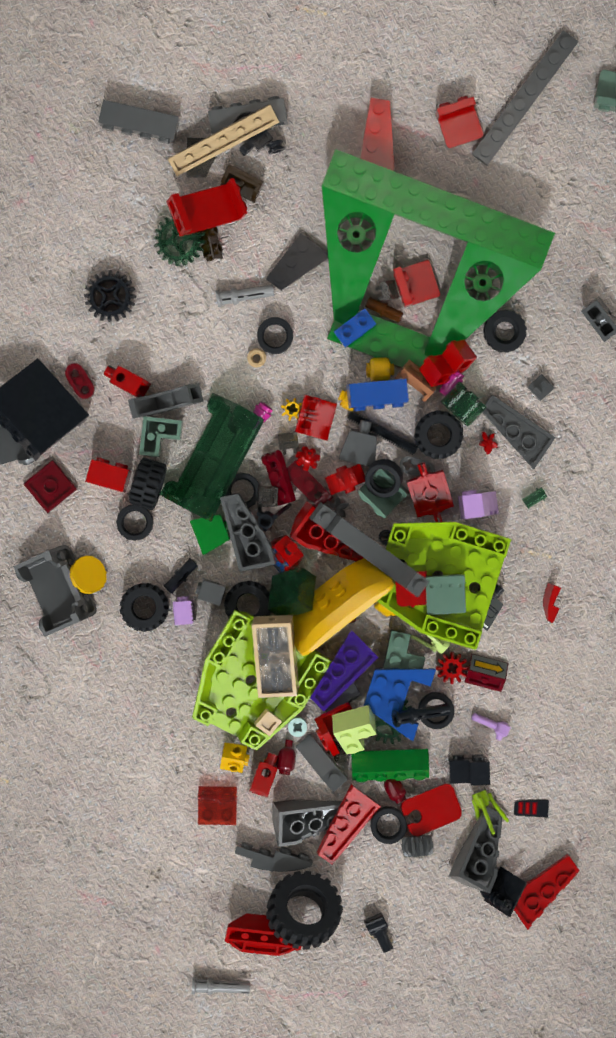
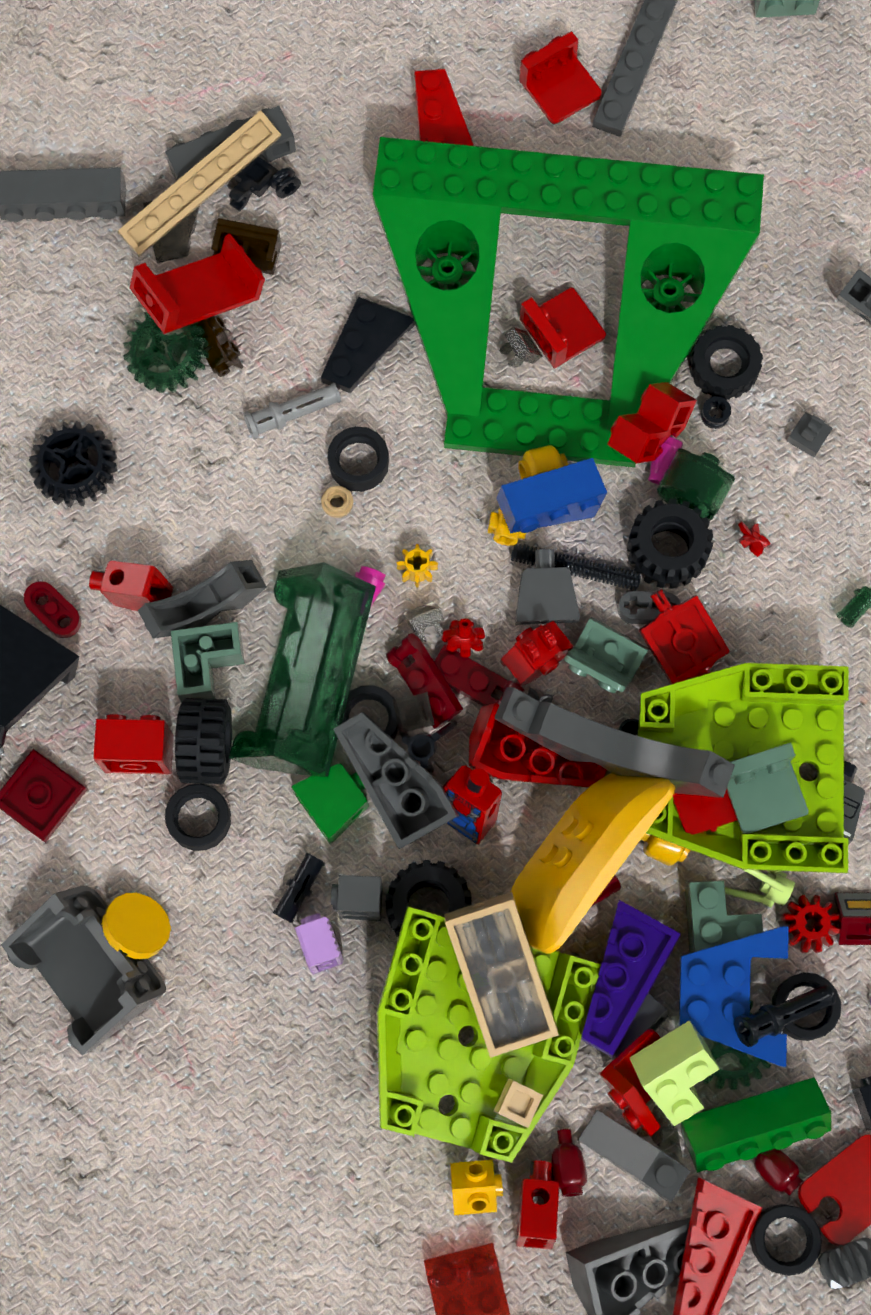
camera: 15 degrees left, 15 degrees down
black tyre [120,583,169,632] -> none
clear green brick [268,567,316,616] -> none
light aqua wheel [288,716,307,737] -> none
red hinge [295,394,337,441] -> none
blue brick [334,309,376,348] -> none
reddish brown axle [365,296,403,323] -> none
black tyre [365,459,403,498] -> none
nougat hinge [395,360,437,402] -> none
lavender wedge [458,490,499,519] -> none
dark grey wing [481,395,556,470] -> none
none -> black bush [701,396,731,429]

